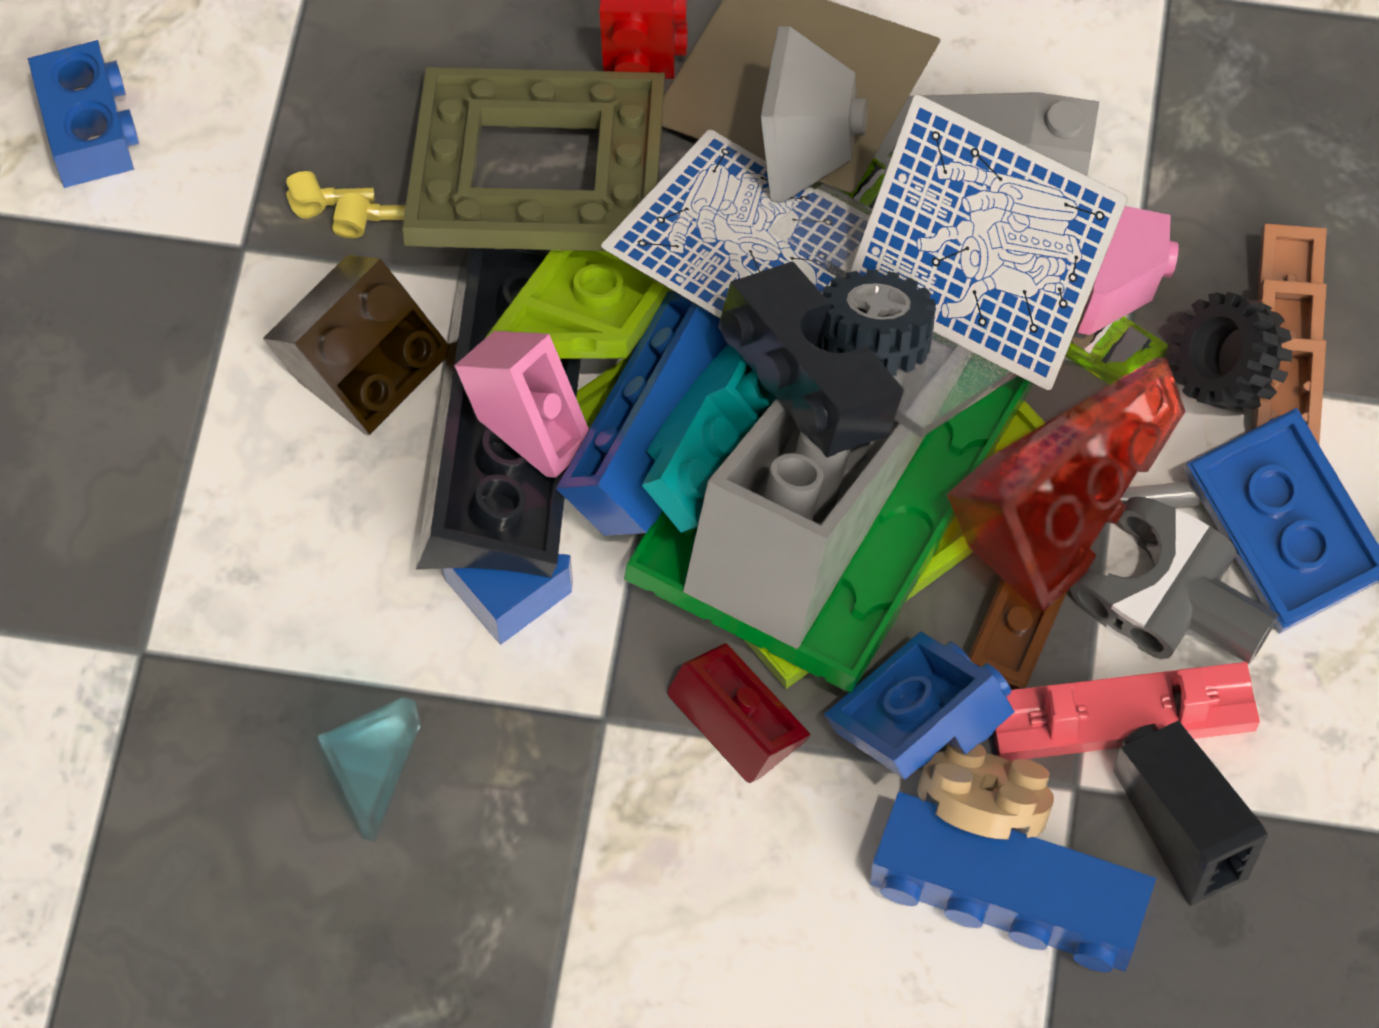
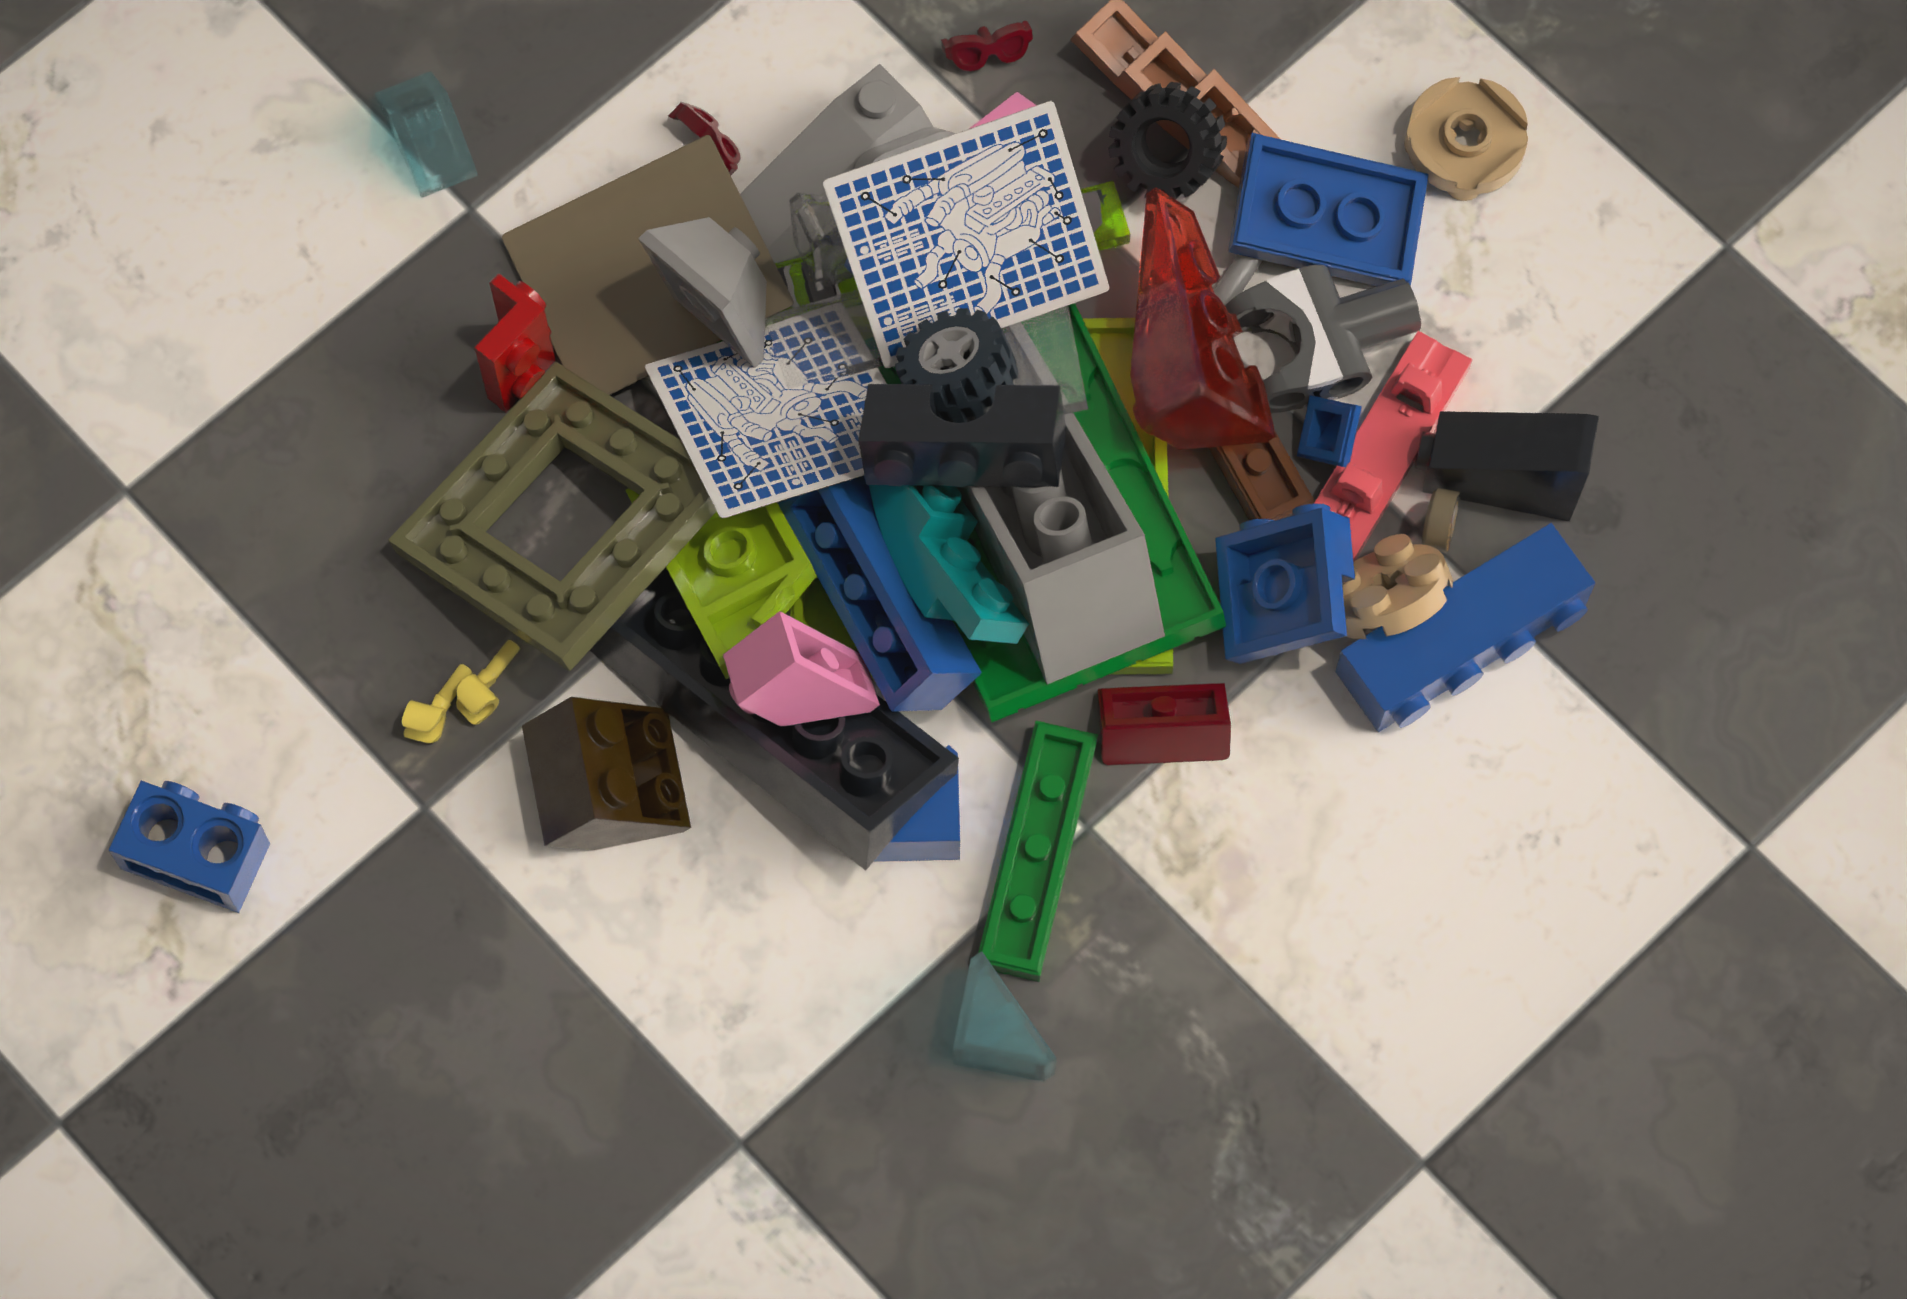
camera: 55 degrees left, 5 degrees up
none -> dark red piece [668,102,741,176]
none -> dark red piece [941,21,1033,71]
none -> green tile [976,720,1098,982]
none -> blue slope [1297,395,1362,467]
none -> dark tan tile [1422,488,1460,554]

